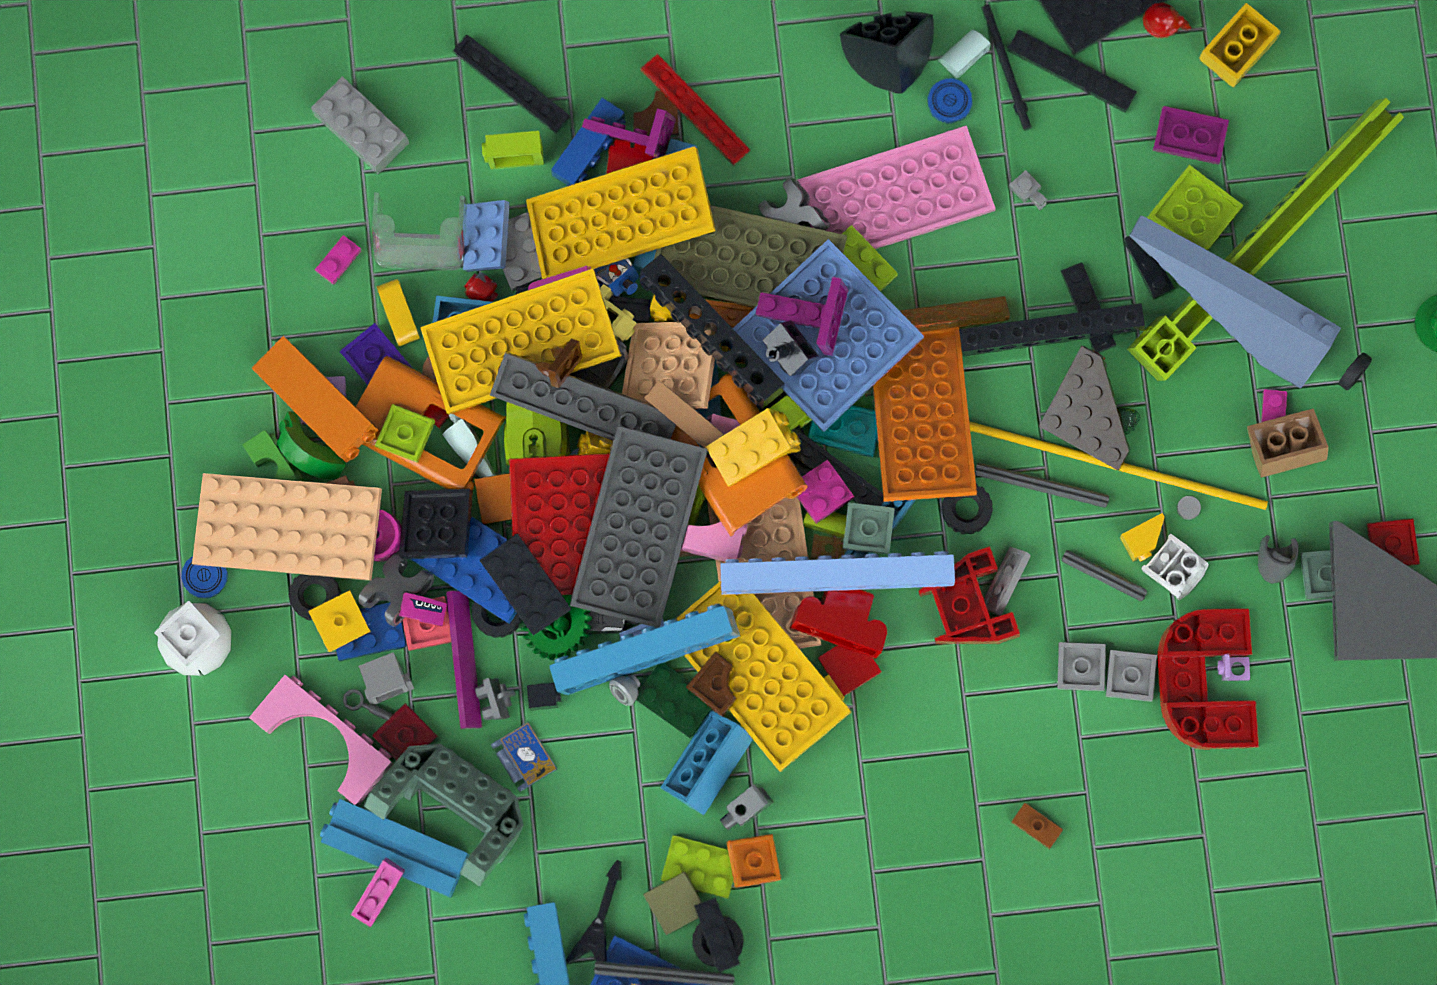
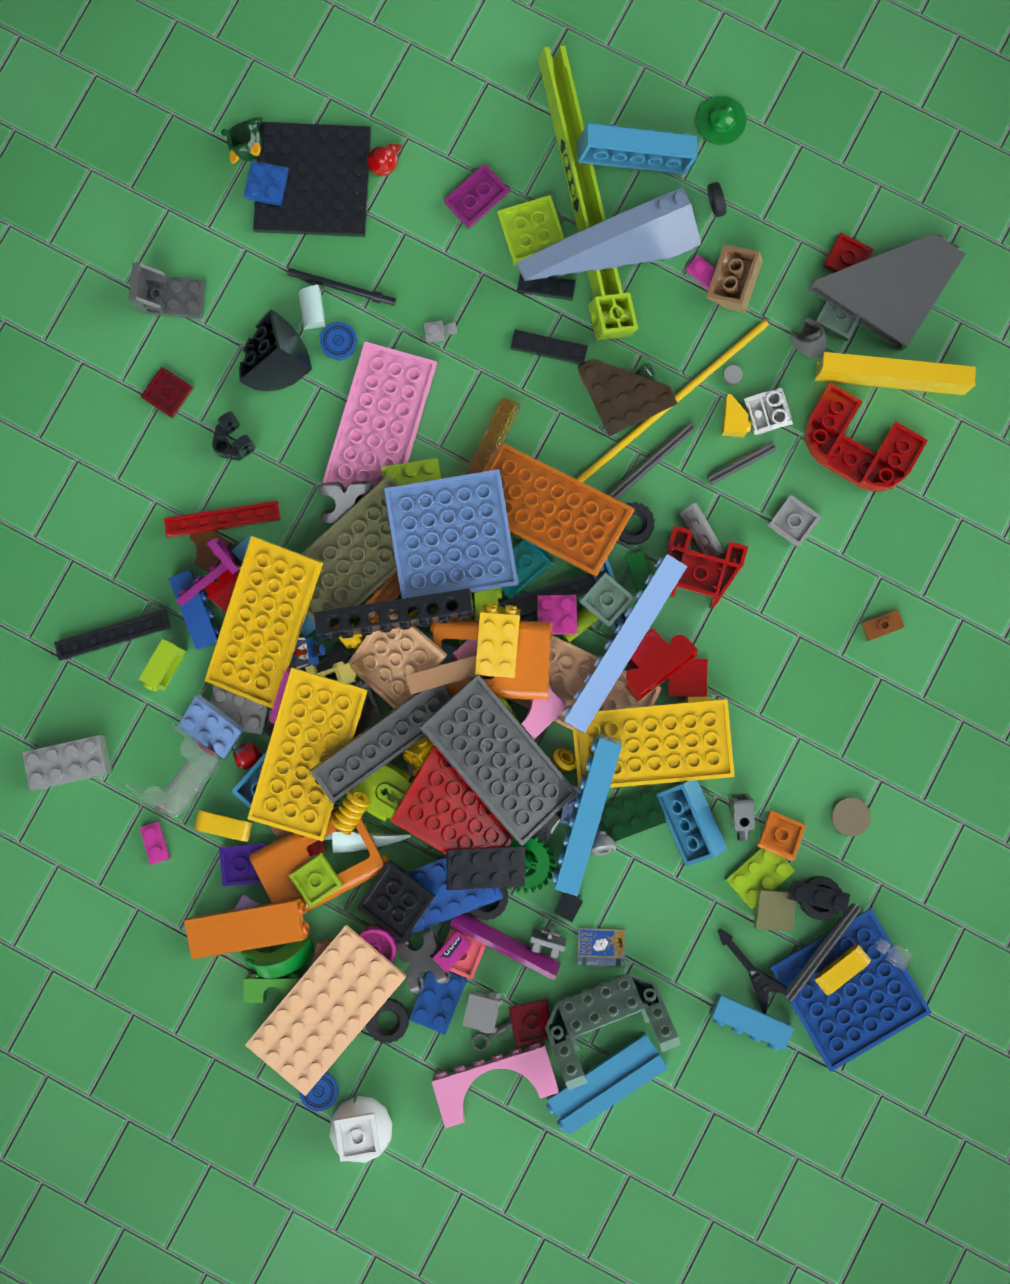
camera: 60 degrees left, 5 degrees up
yellow plate [308,590,371,653] -> none
dark pink plate [351,858,405,927] -> none
orange tile [474,473,512,524] -> none
reddish brown tile [535,339,583,388] -> none
reddish brown tile [686,651,737,717] -> none
magenta piece [755,277,848,356] -> none
black brick [763,320,819,376] -> none
clear orange brick [811,534,845,560] -> none
black brick [959,303,1145,357] -> none
black plate [1007,30,1137,113] -> none
light grey plate [1105,650,1157,702] -> none
yellow brick [1199,3,1281,88] -> none
lavender bracket [1218,654,1250,681] -> none
none -> black piece [212,411,256,461]
none -> yellow piece [331,791,371,835]
none -> yellow cone [552,749,576,774]
none -> dark azure brick [577,123,697,174]
none -> green tile [625,551,652,593]
none -> yellow tile [814,352,976,395]
none -> dark tan tile [831,798,871,836]

